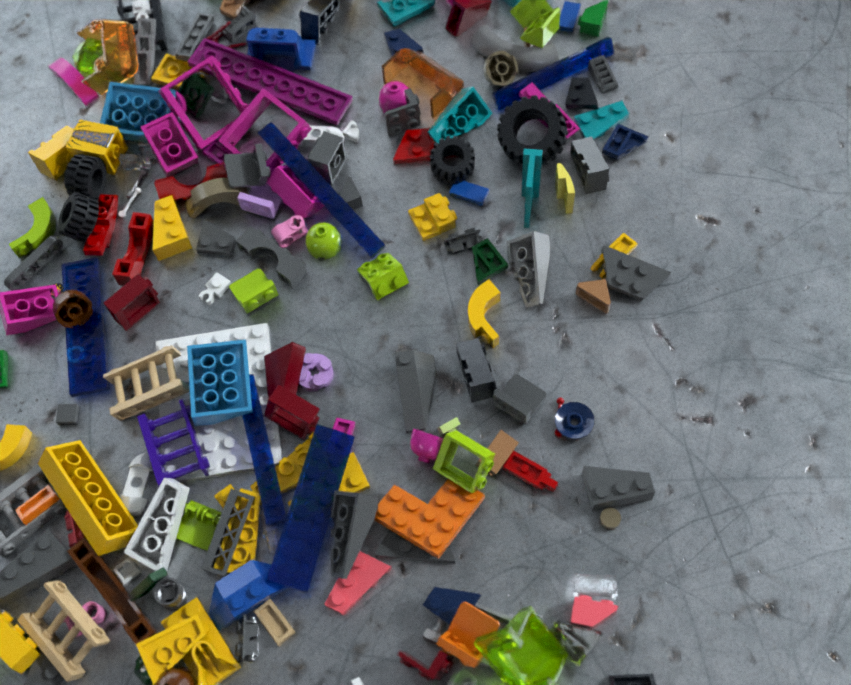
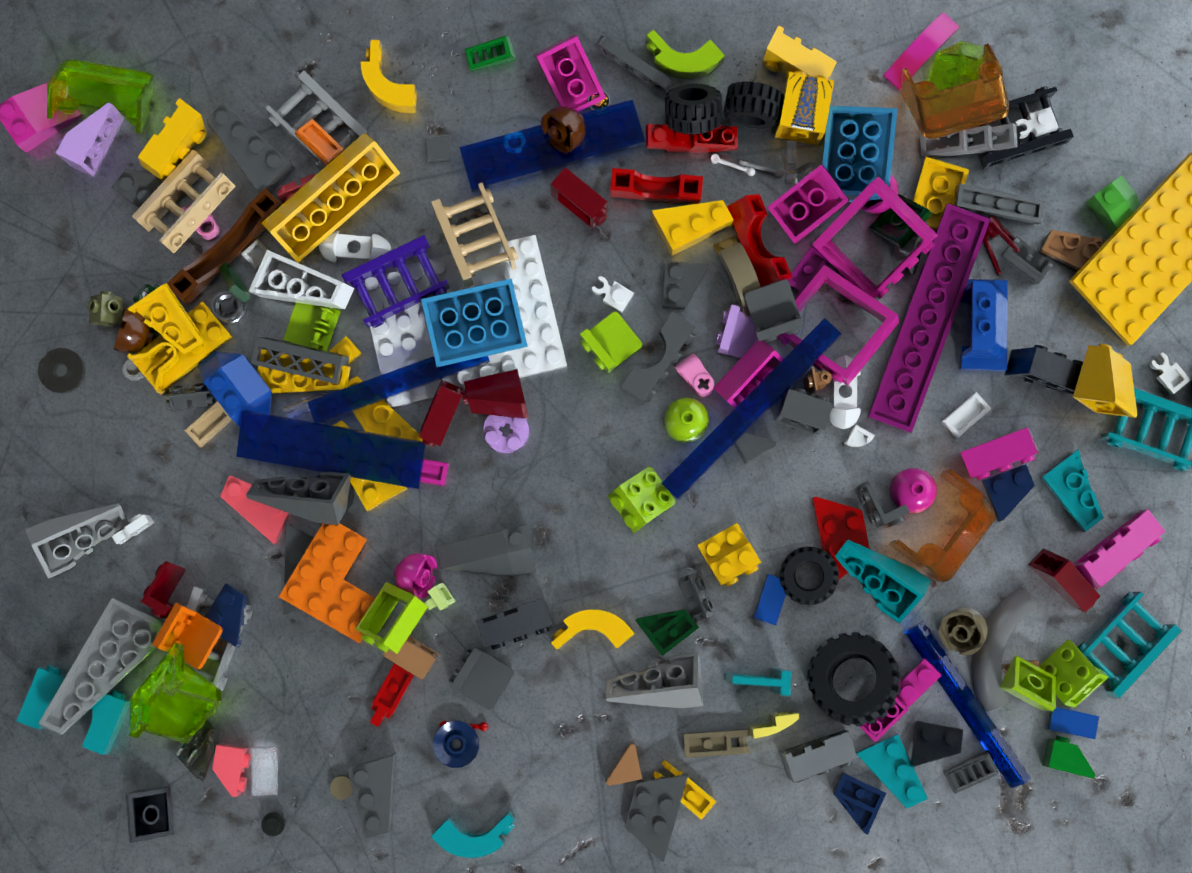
camera: 75 degrees right, 20 degrees up
none -> pearl dark grey plate [261,812,285,836]
none -> teal arch [431,811,516,858]
none -> dark tan plate [683,729,750,758]
none -> medium nougat hinge [804,367,832,396]
none -> white tile [941,392,991,439]
none -> dark pink wedge [960,427,1039,481]

